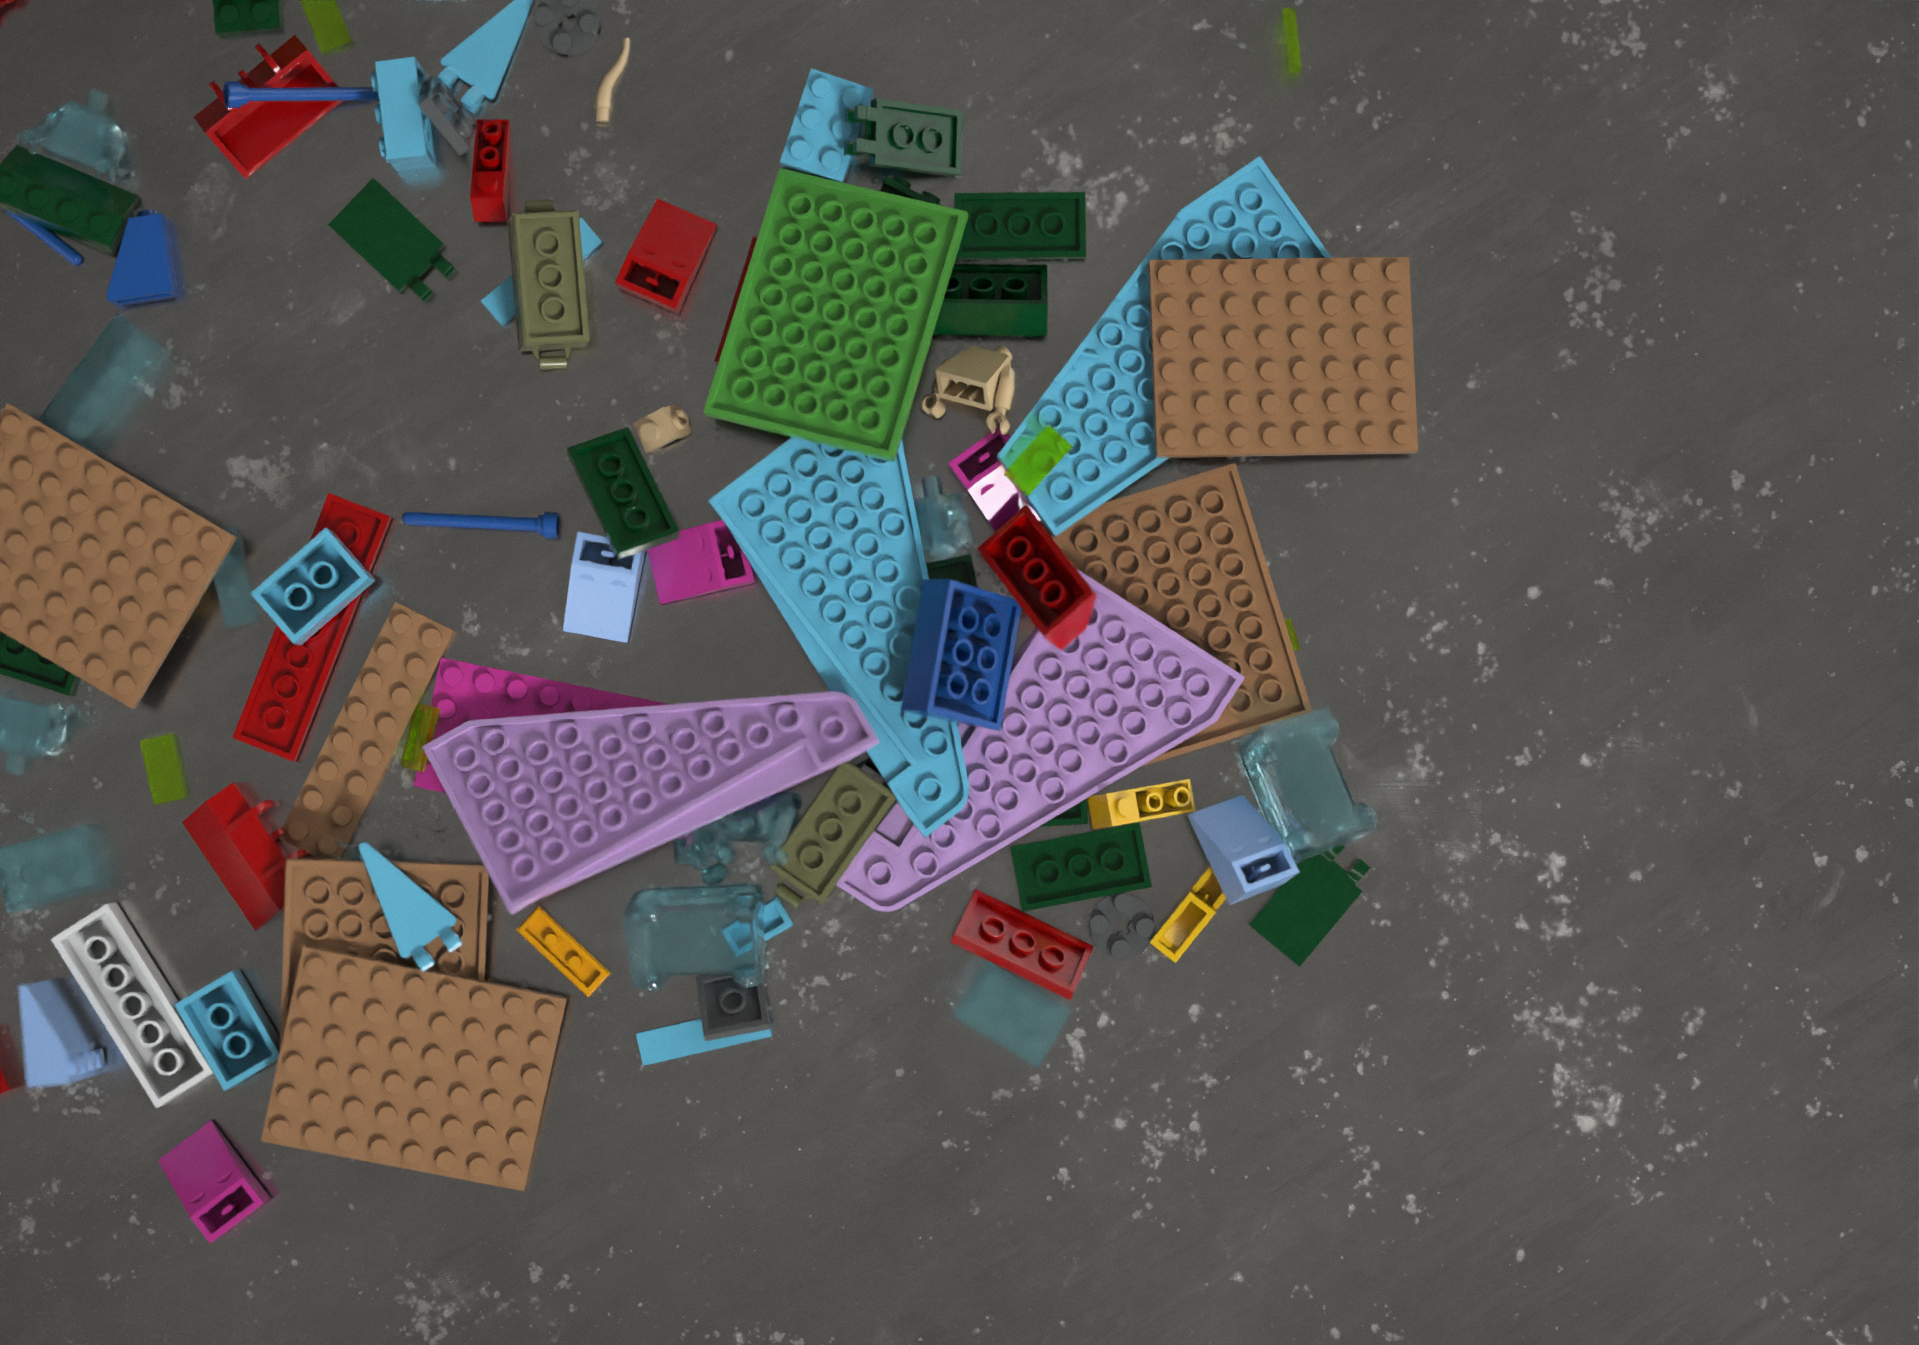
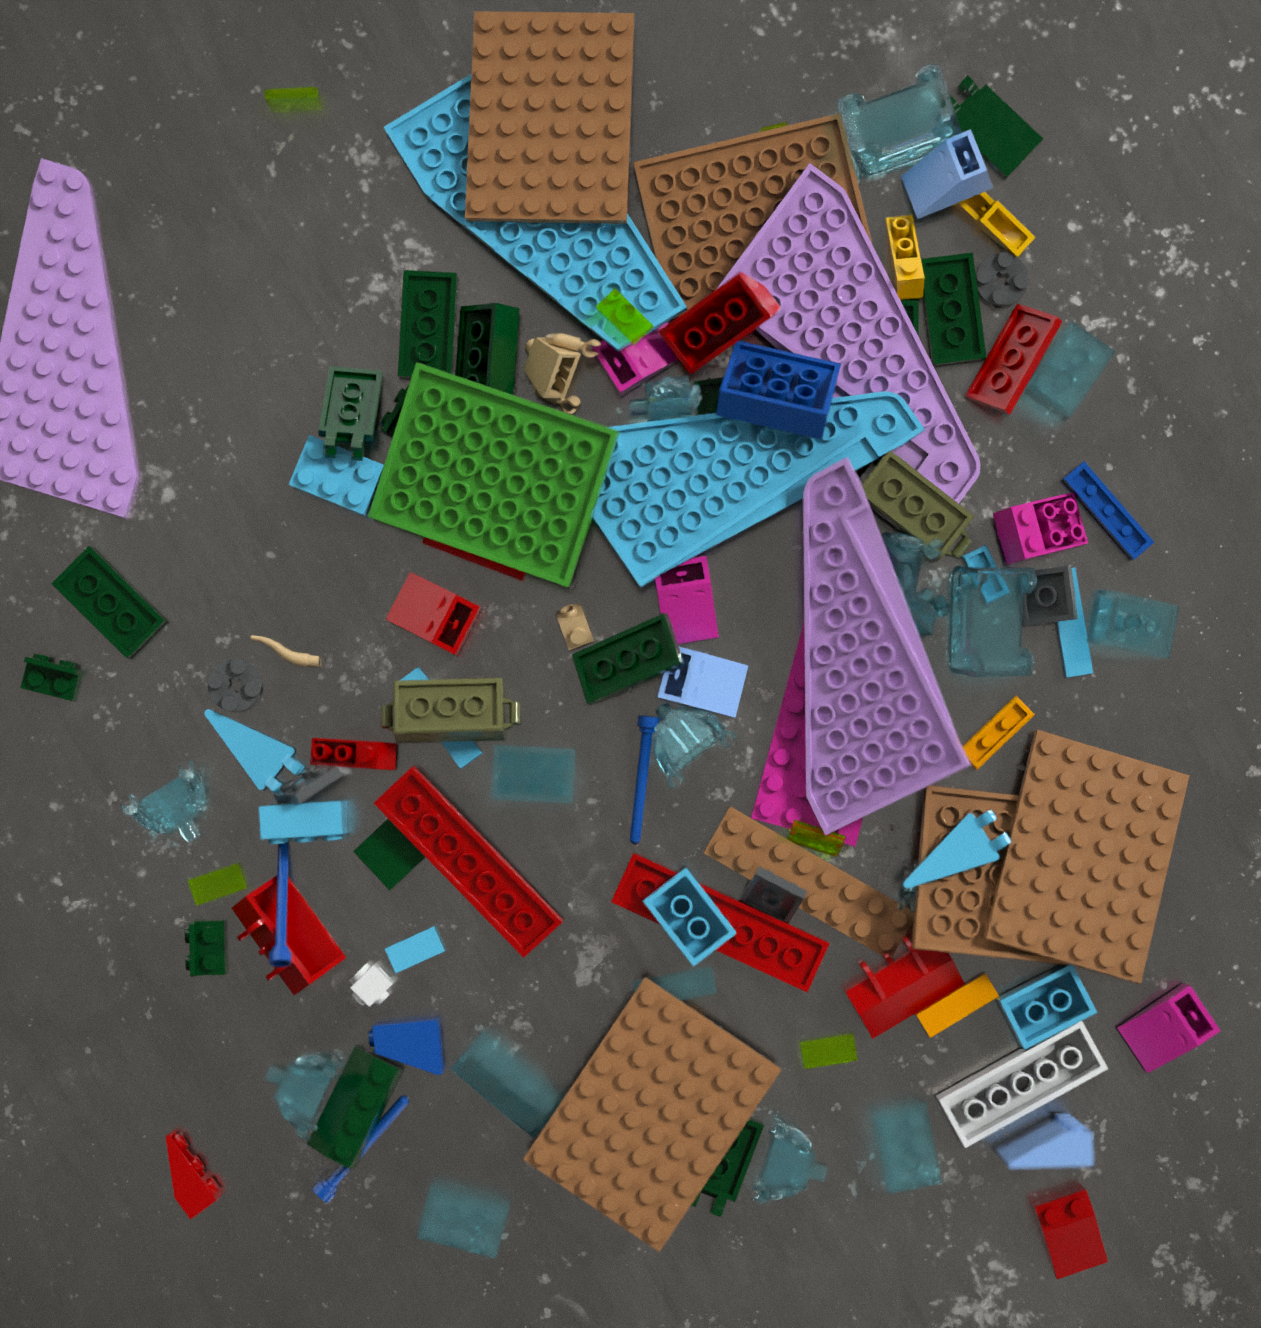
camera: 80 degrees left, 0 degrees up
none -> white brick [349,963,395,1007]
none -> red plate [374,765,563,958]
none -> medium azure tile [385,926,445,974]
none -> clear light blue brick [491,745,576,803]
none -> clear light blue torso [654,703,737,788]
none -> dark grey plate [739,867,807,924]
none -> light orange tile [915,972,999,1038]
none -> dark pink slope [993,492,1088,565]
none -> blue plate [1062,461,1154,560]
none -> clear light blue slope [1087,590,1180,658]

